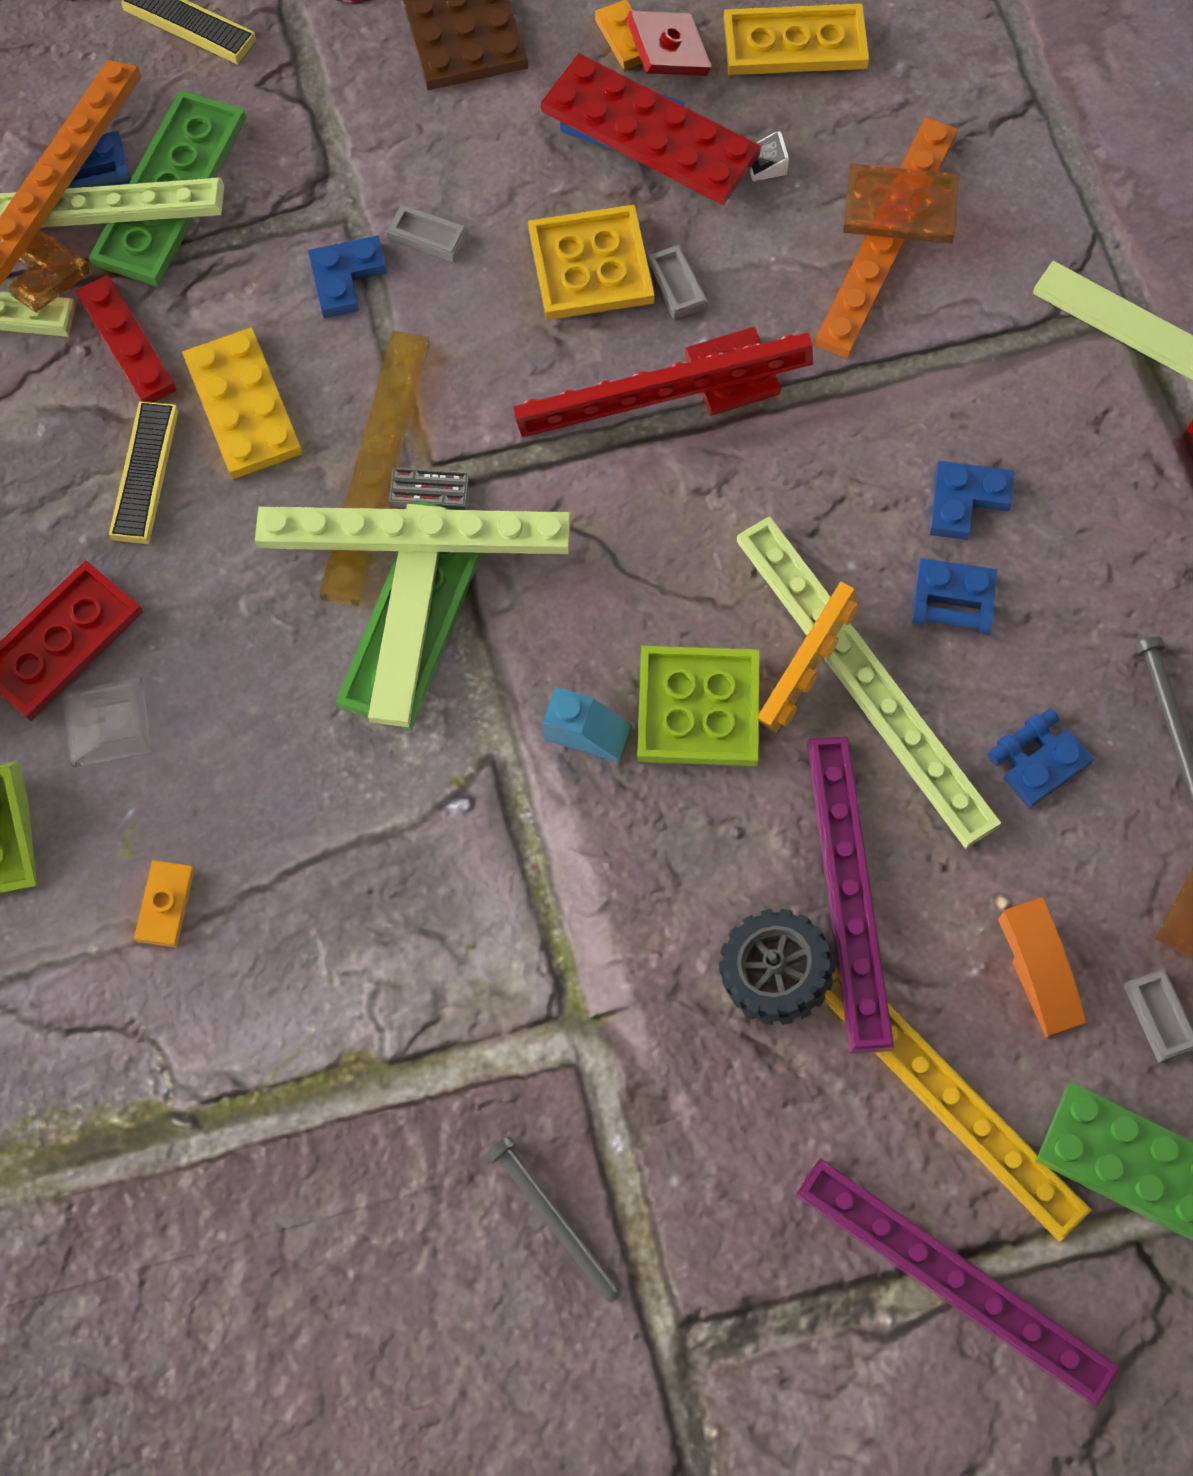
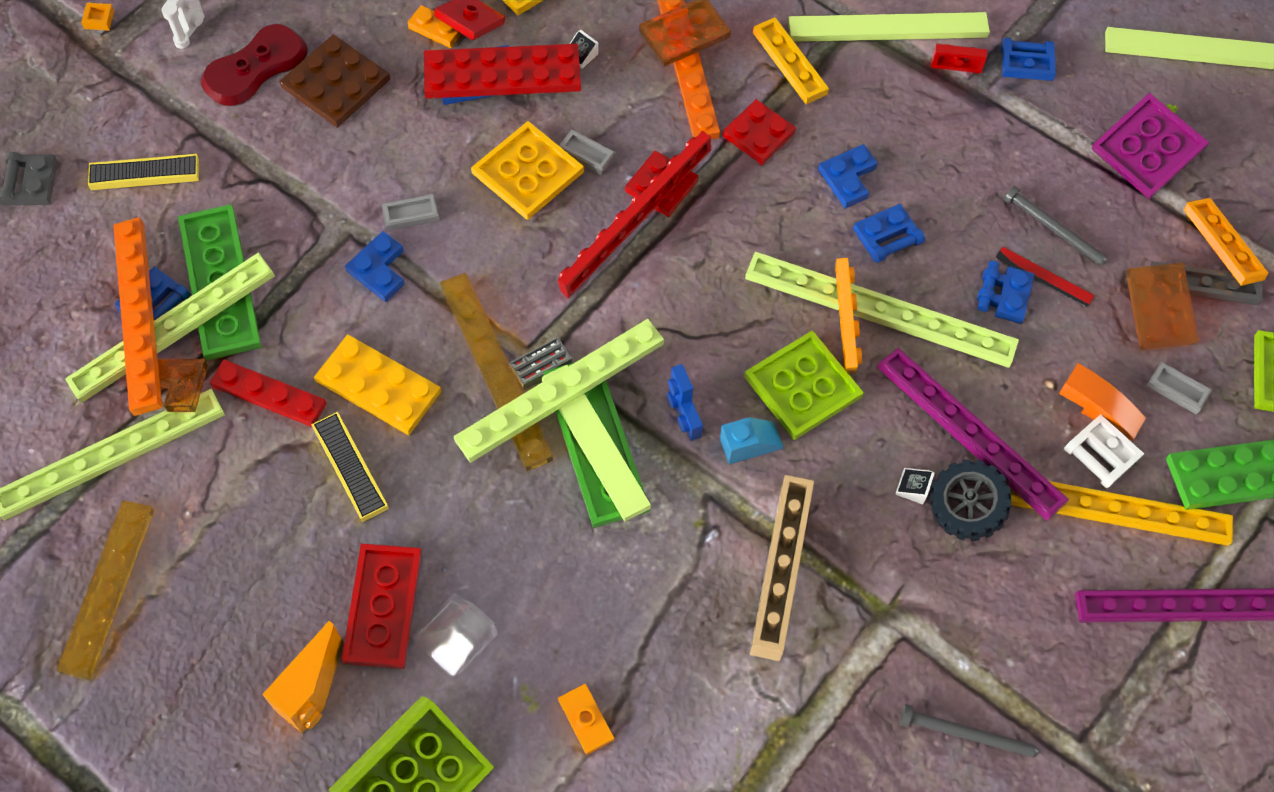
camera: 40 degrees left, 5 degrees down
none -> blue plate [667,364,703,441]
none -> red plate [722,99,796,165]
none -> tan brick [749,475,814,661]
none -> yellow plate [753,17,829,104]
none -> slope [895,468,935,505]
none -> red sticker [996,247,1094,307]
none -> white plate [1064,414,1144,489]

